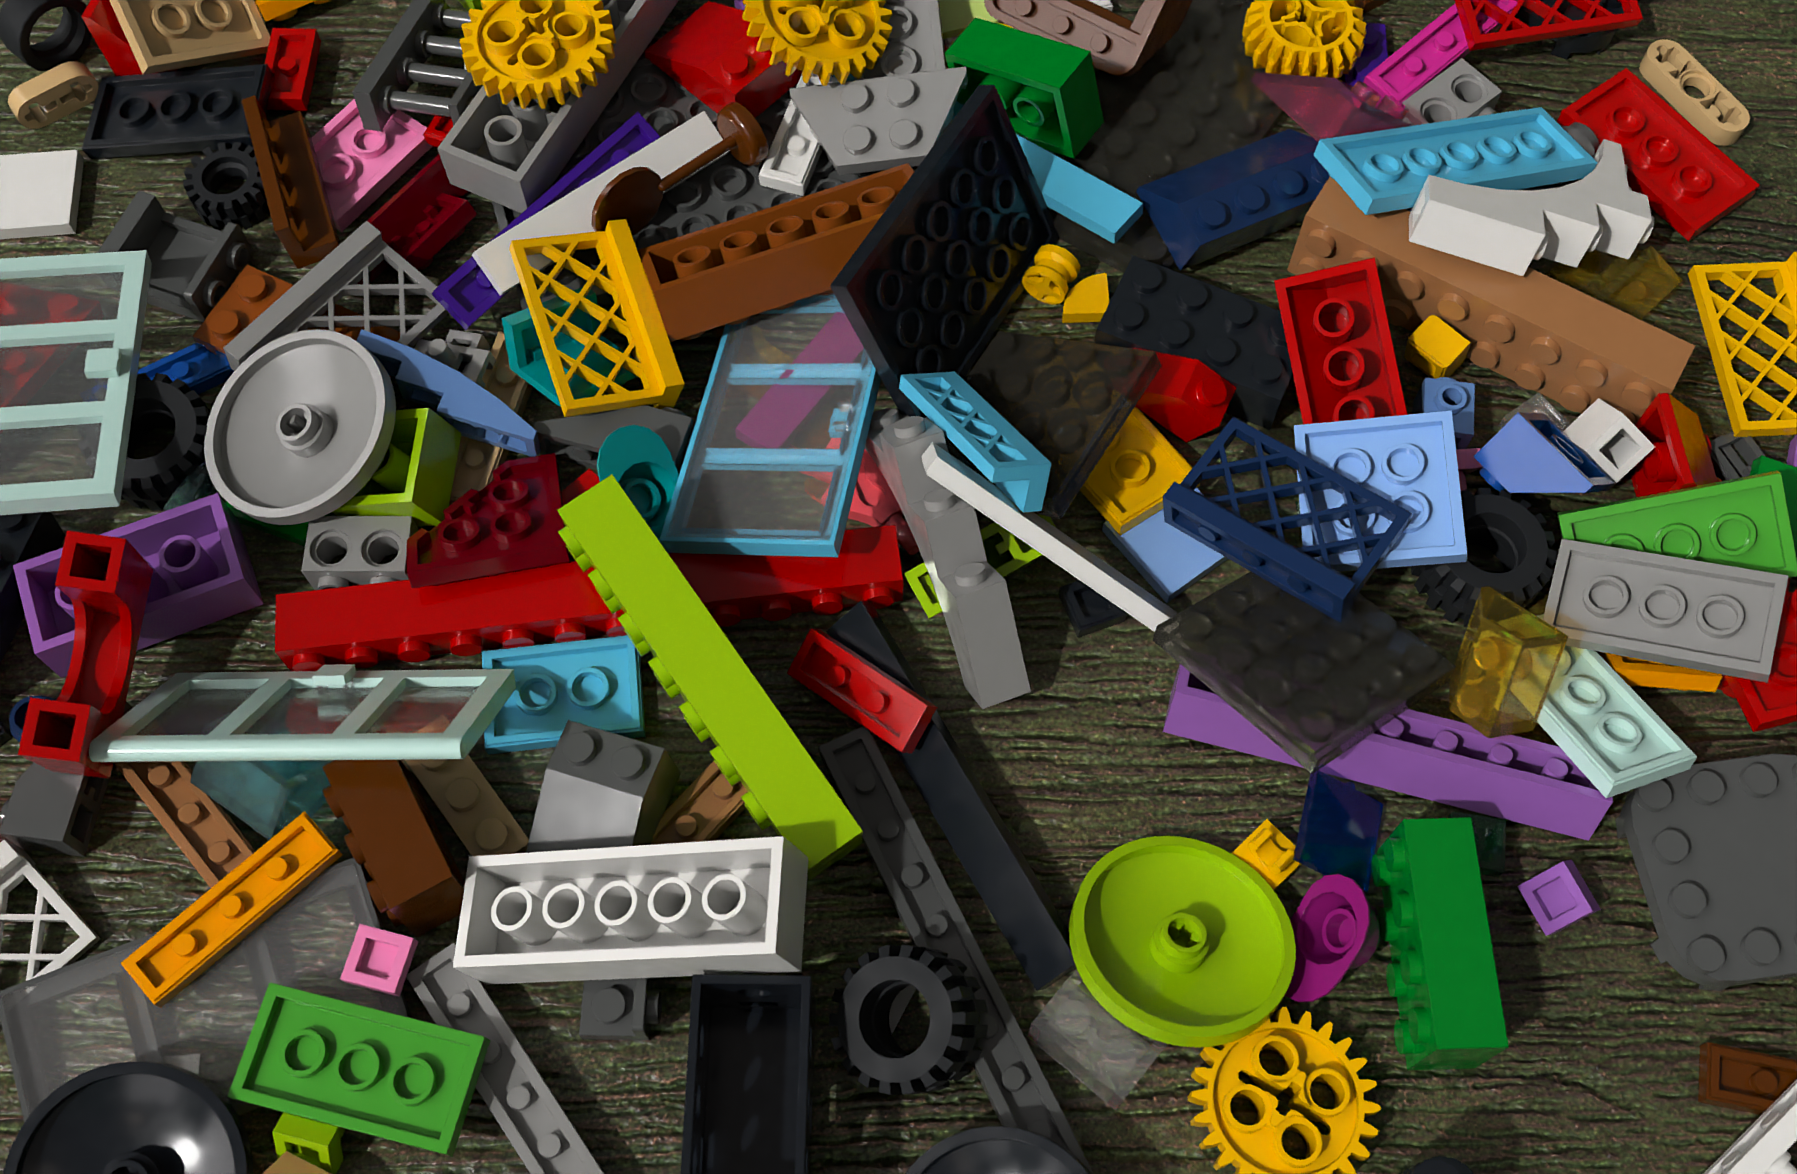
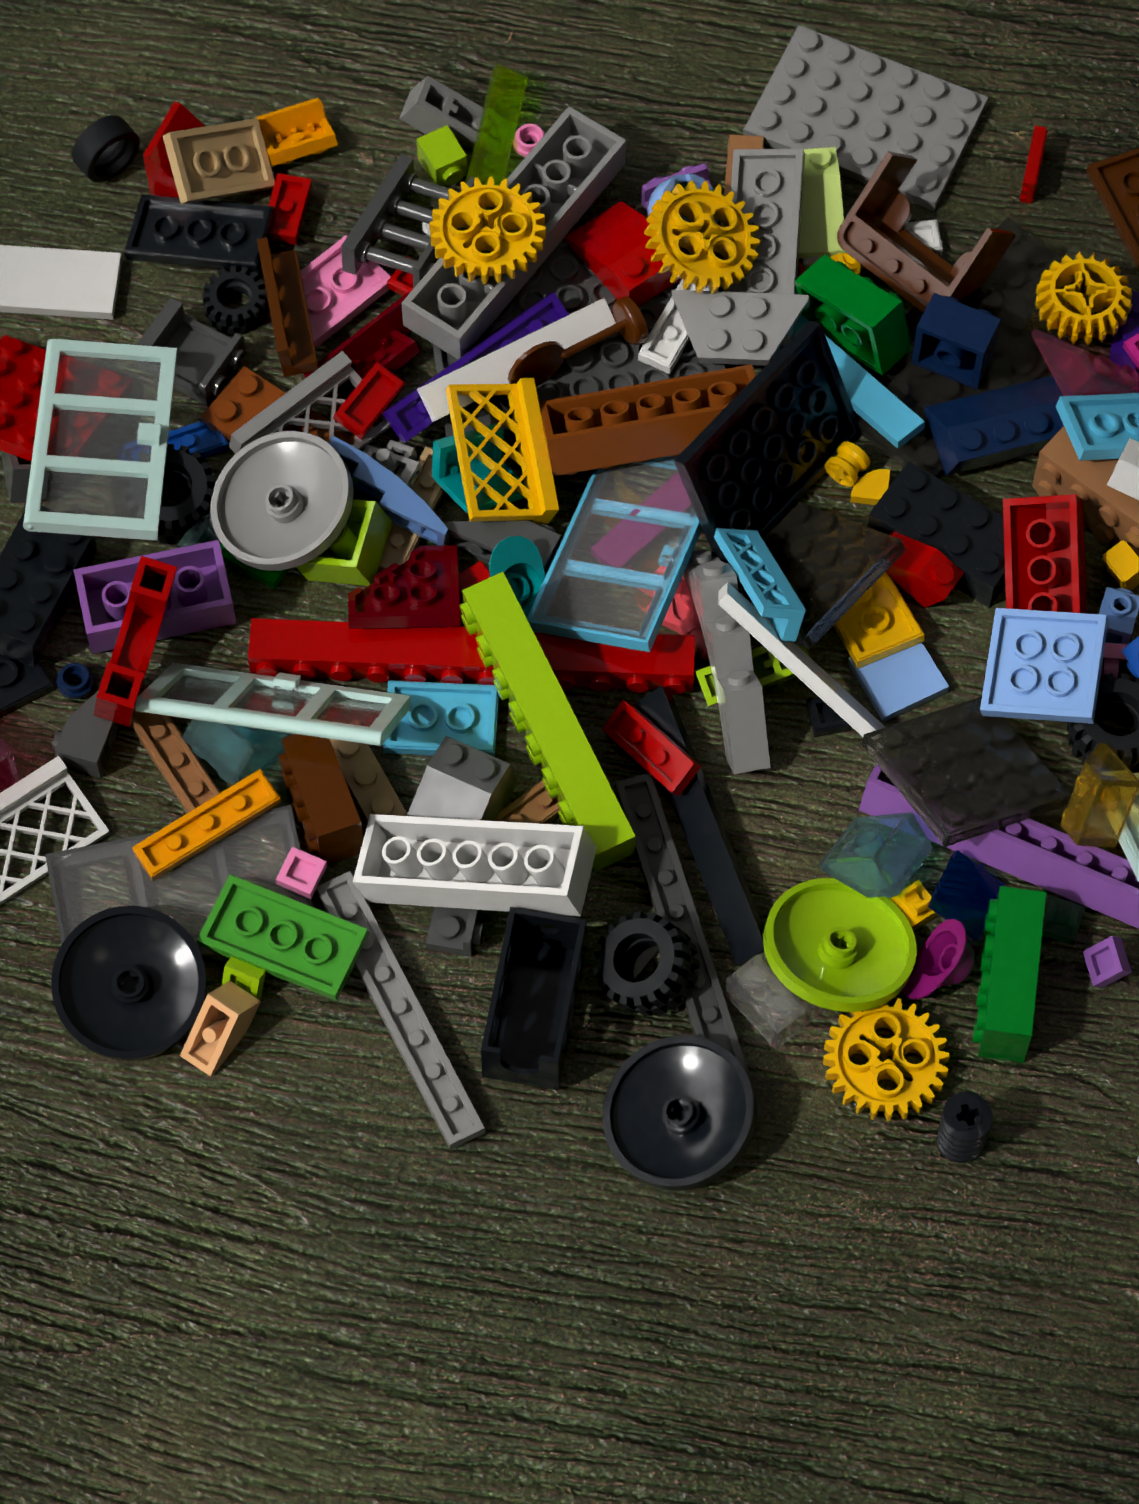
camera: 10 degrees right, 0 degrees up
tan beam [8,61,99,129] -> none
light grey brick [301,516,419,590] -> none
dark blue fence [1163,417,1412,623] -> none
none -> red tile [333,362,406,440]
none -> clear light blue slope [819,812,933,898]
none -> dark blue brick [911,293,1001,389]

